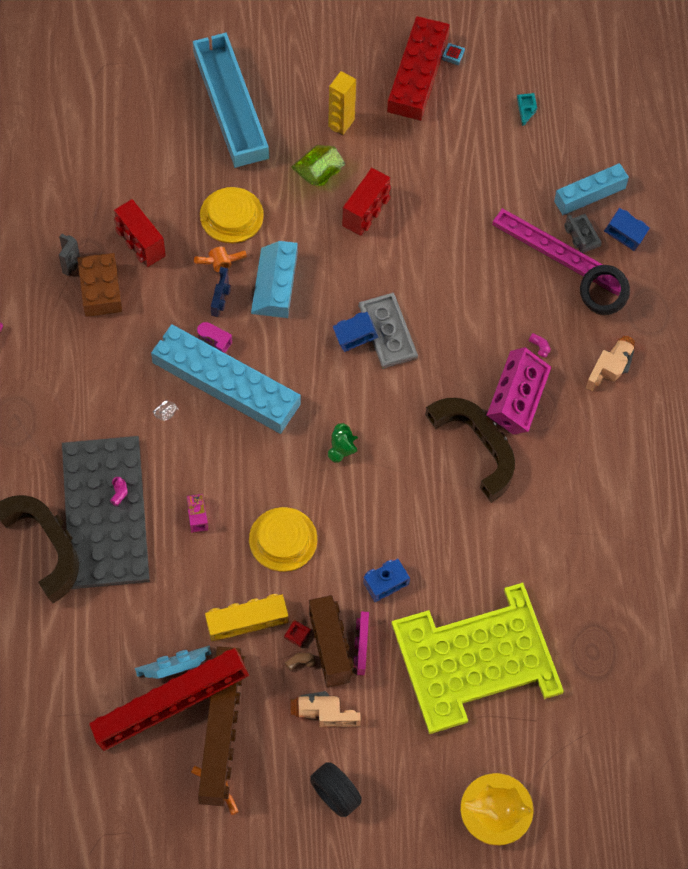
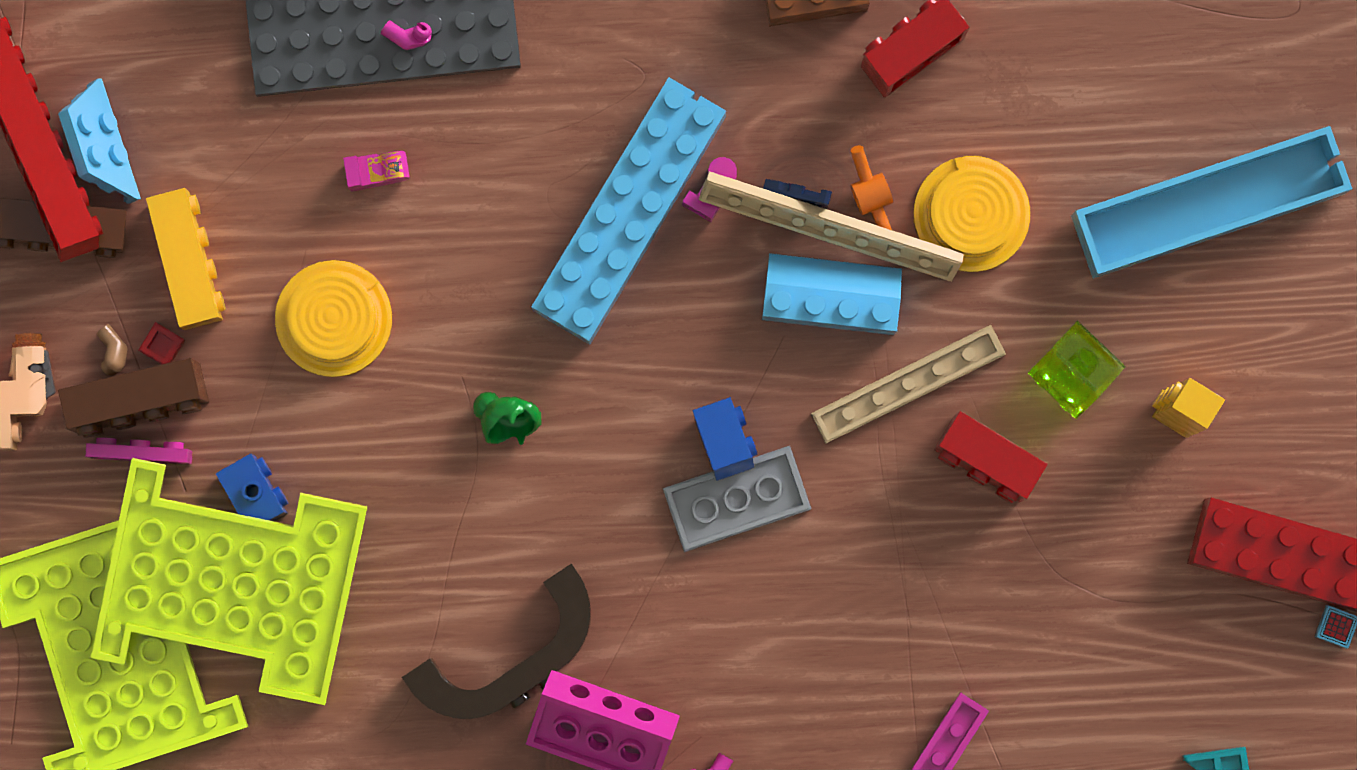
camera: 90 degrees right, 20 degrees up
clear plate [153,400,178,421] -> none
none -> neon yellow piece [91,458,367,705]
none -> tan tile [698,171,964,282]
none -> tan tile [811,325,1006,444]

